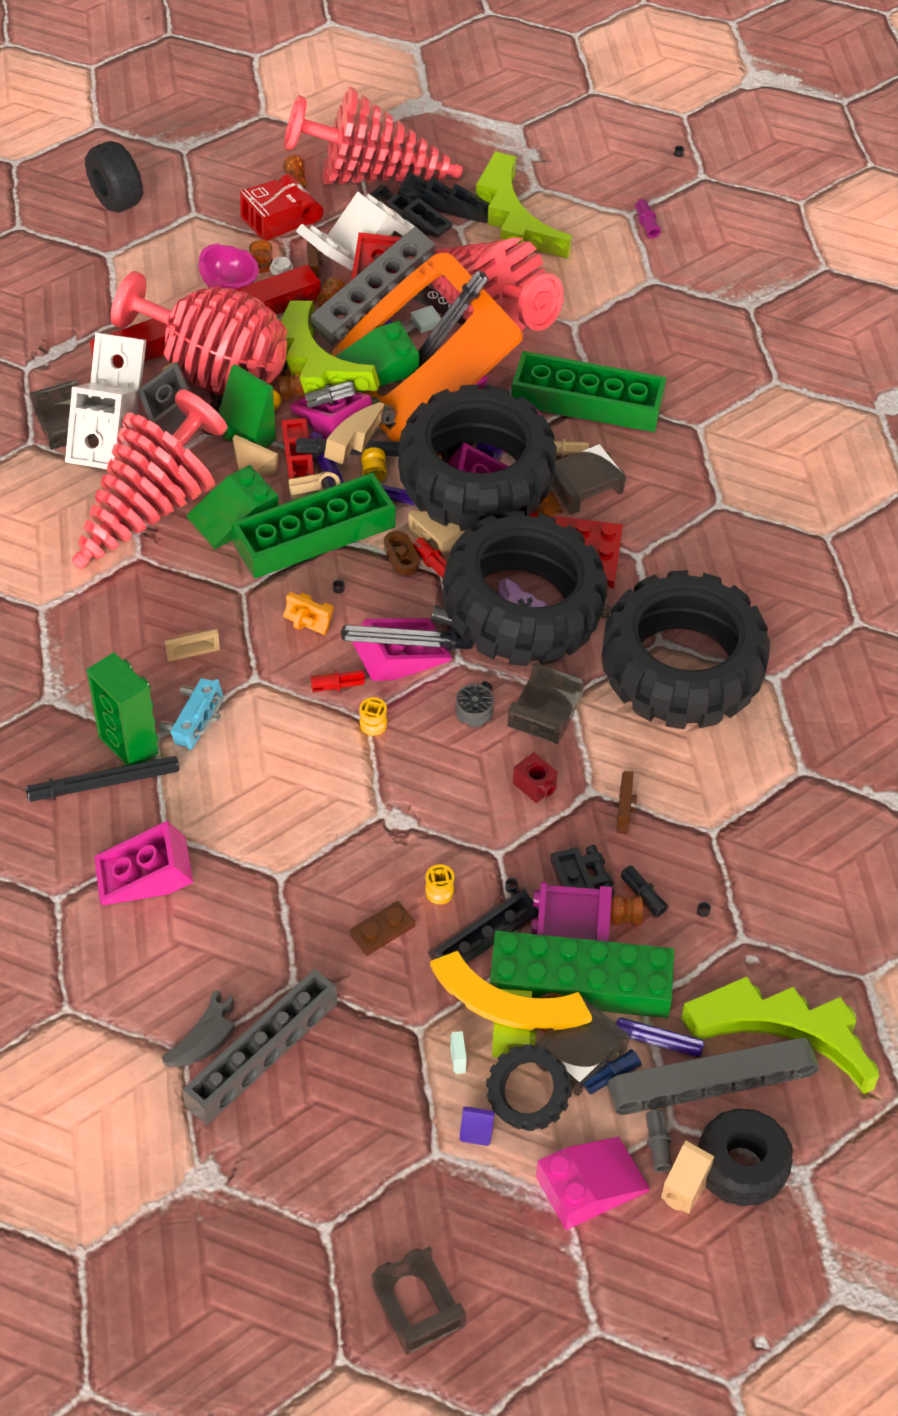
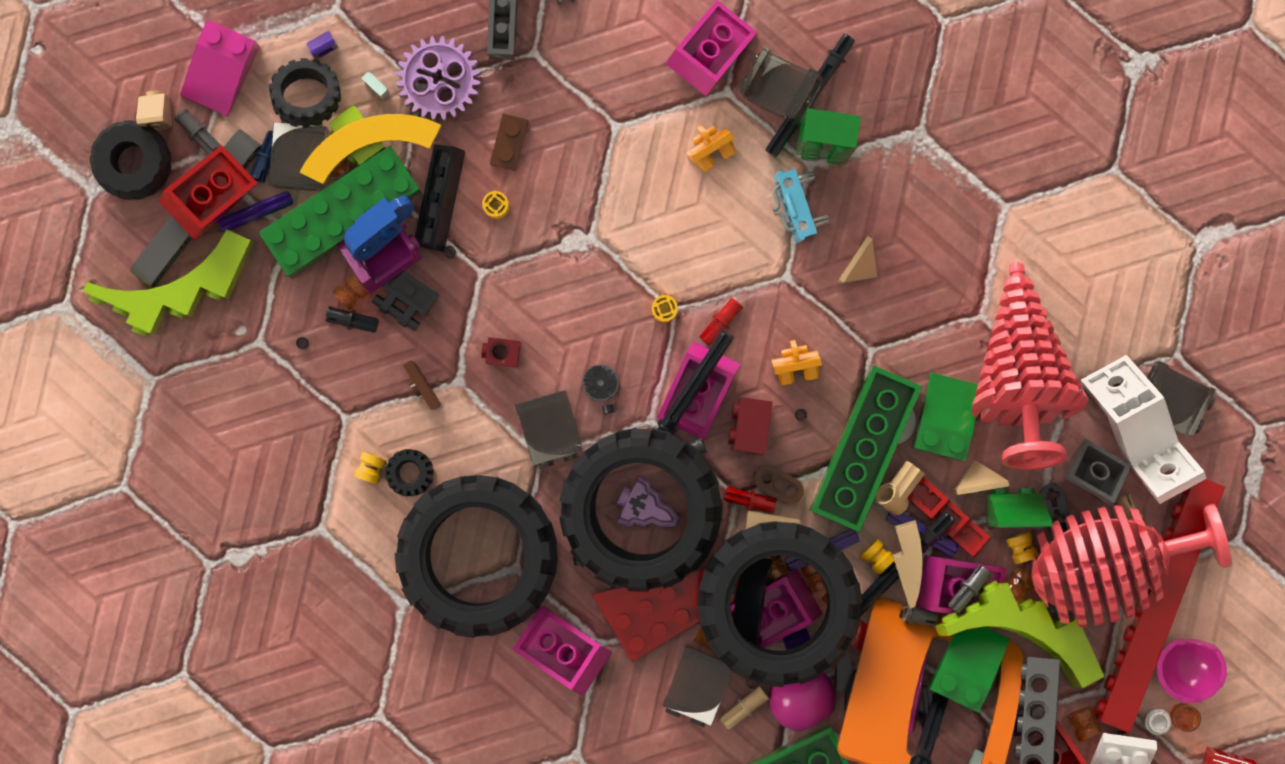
camera: 140 degrees right, 35 degrees up
none -> red slope [159,145,258,240]
none -> blue piece [344,196,414,261]
none -> yellow wheel [353,451,387,485]
none -> black tyre [385,449,434,497]
none -> lavender gear [396,36,481,122]
none -> dark pink slope [513,606,612,696]
none -> light orange hips [686,125,736,172]
none -> dark red brick [728,397,772,455]
none -> clear smoke panel [740,47,824,126]

